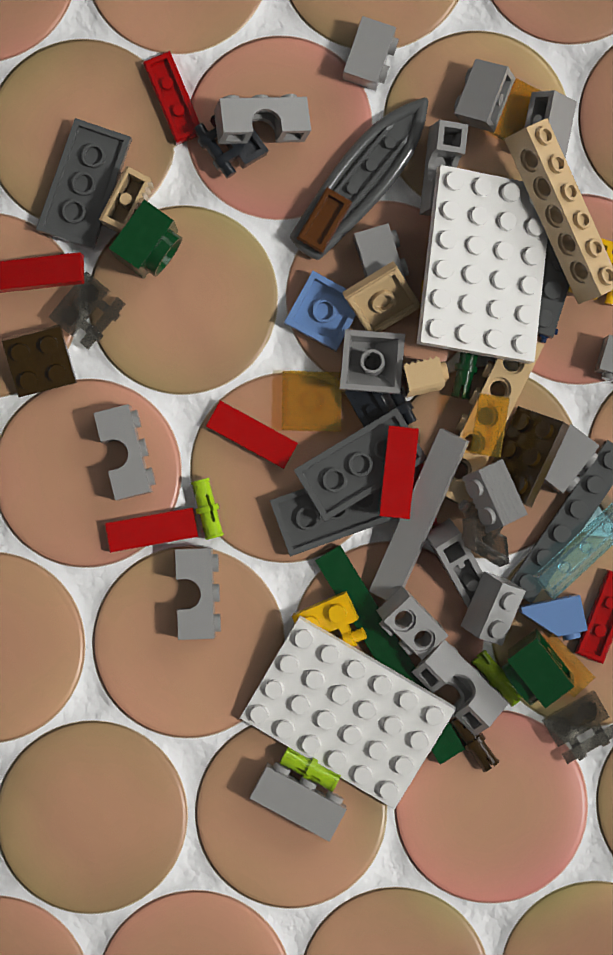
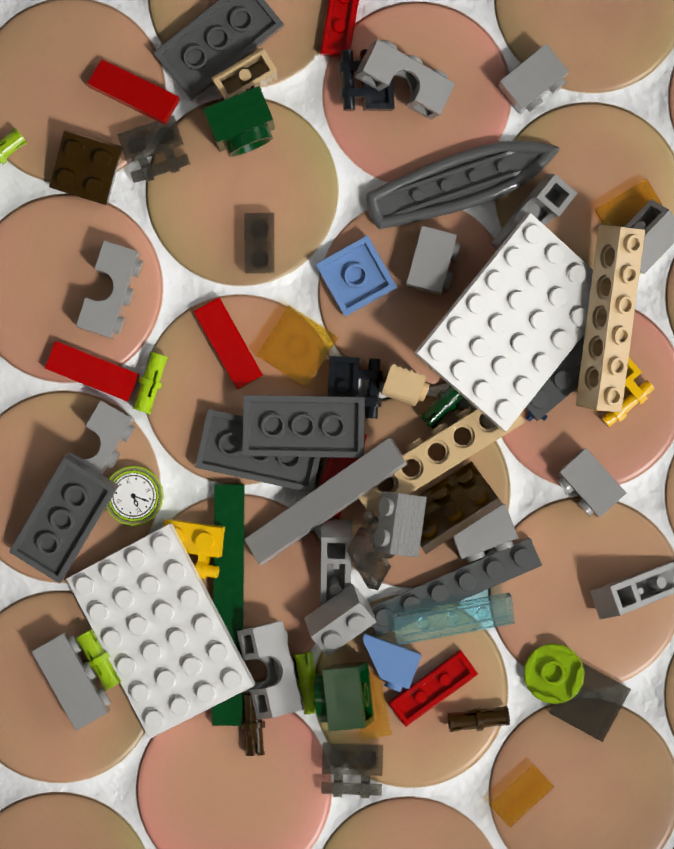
camera: 30 degrees right, 0 degrees up
reddish brown tile [297,187,352,255] -> none
light grey slope [340,329,405,394] -> none
tan tile [342,261,421,332] -> none
light grey brick [376,586,449,660] -> none
red tile [379,426,419,519] -> none
light grey brick [454,59,515,133] -> none
clear yellow tile [470,393,510,458] -> none
none -> dark grey plate [9,453,119,584]
none -> tile [106,466,164,526]
none -> clear smoke plate [244,213,275,274]

